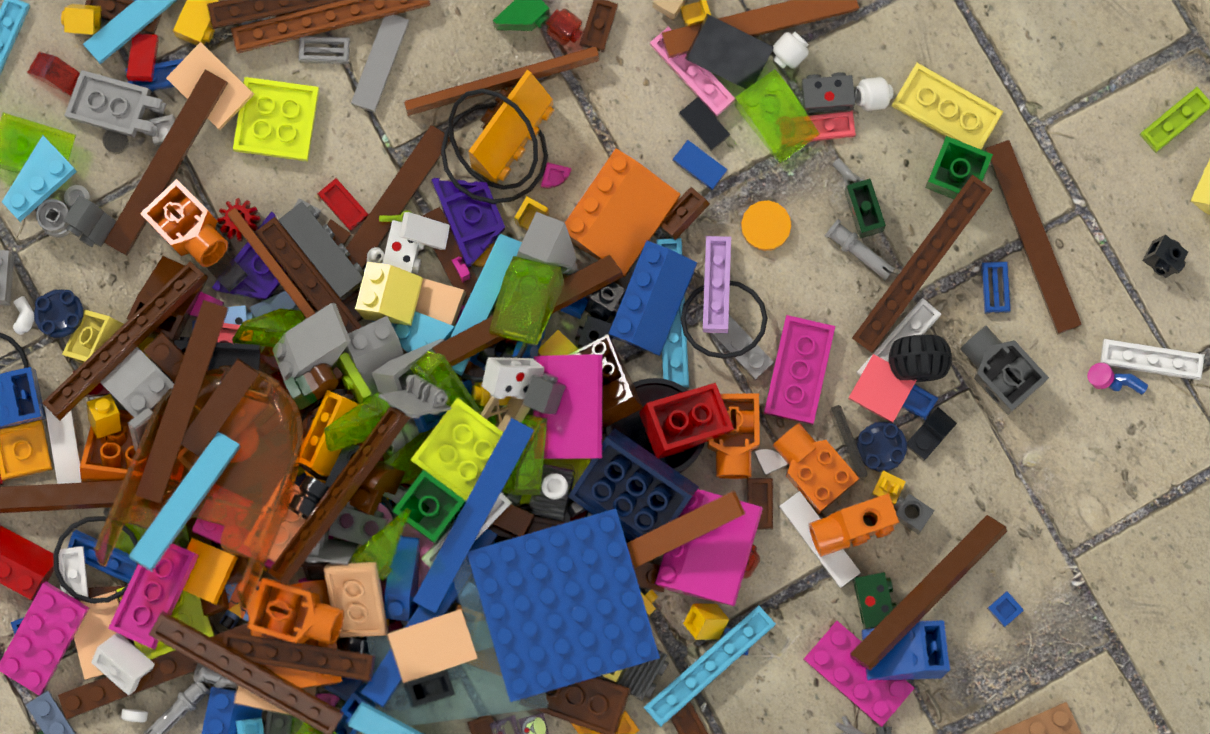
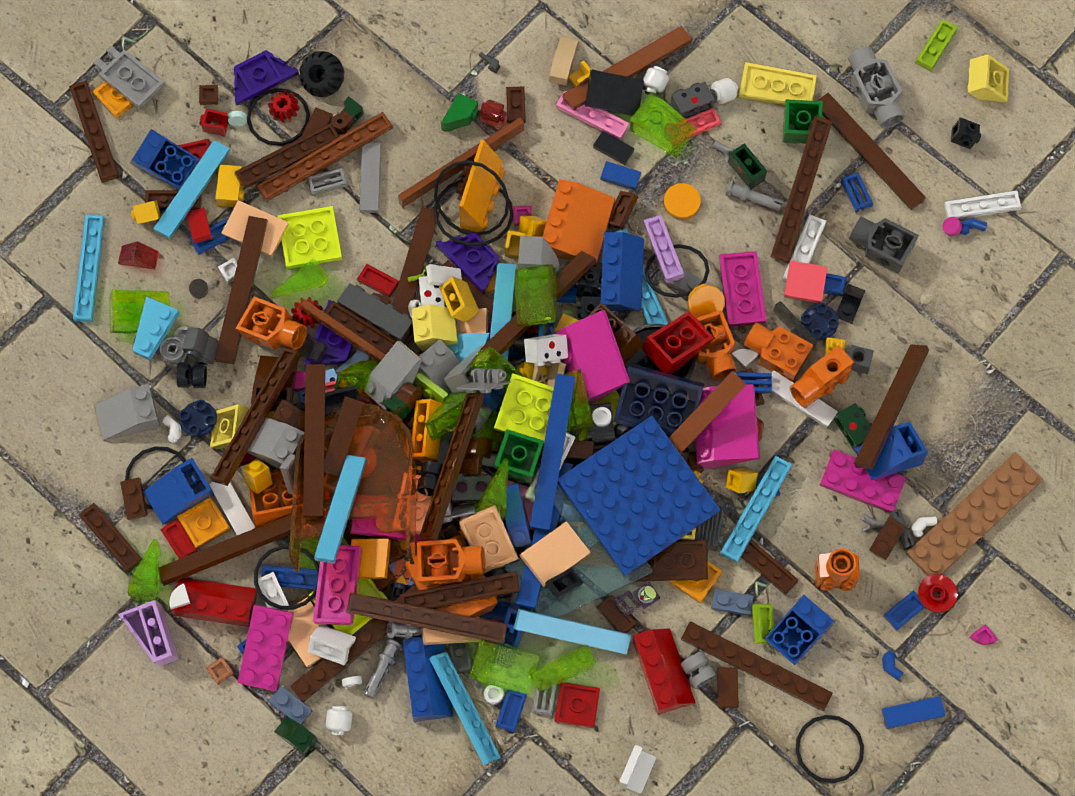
camera: 20 degrees left, 10 degrees down
light grey tile [64,70,167,138] -> none
dark pink tile [451,256,471,283] -> none
dark grey brick [523,373,566,414] -> none
black wheel [888,335,952,382] -> none
blue plate [987,591,1024,627] -> none
none -> black wheel [177,363,207,388]
none -> clear neon green slope [270,258,329,298]
none -> yellow brick [439,277,480,322]
none -> yellow panel [518,216,547,237]
none -> light orange tile [687,284,725,318]
none -> blue tile [735,372,772,393]
none -> light grey brick [848,47,905,129]

